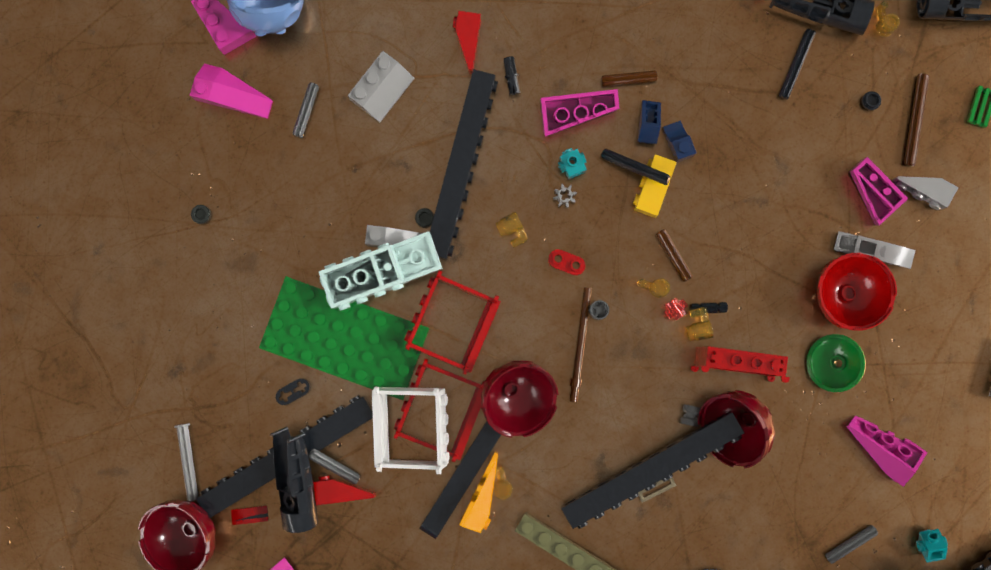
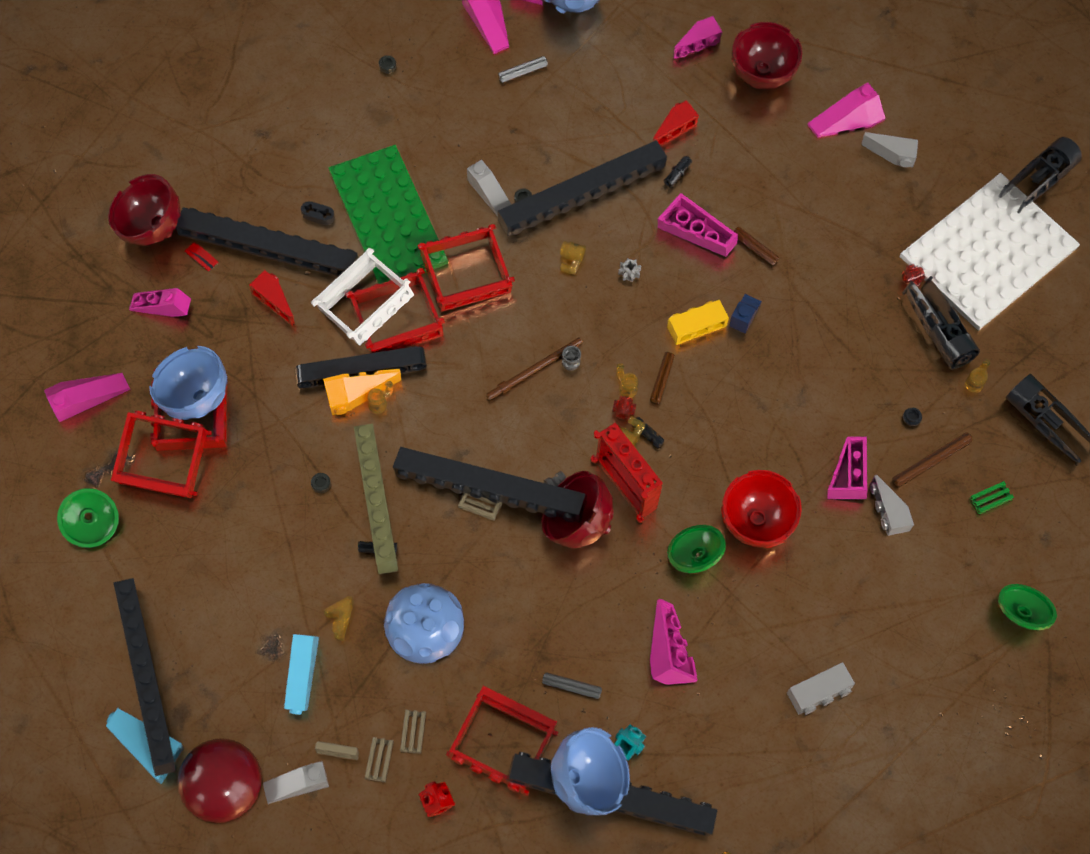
camera: 45 degrees right, 20 degrees down
light grey axle [174,423,198,501] -> none
black piece [270,427,318,533] -> none
dark grey axle [309,449,360,484] -> none
light aqua wedge [319,232,443,311] -> none
light grey slope [348,51,415,123] -> none
dark red rock [481,361,559,438] -> none
red plate [548,249,585,276] -> none
teal brick [558,148,587,180] -> none
black axle [601,149,670,185] -> none
dark blue arch [638,100,661,144] -> none
black axle [779,28,816,100] -> none
light grey slope [834,231,916,269] -> none

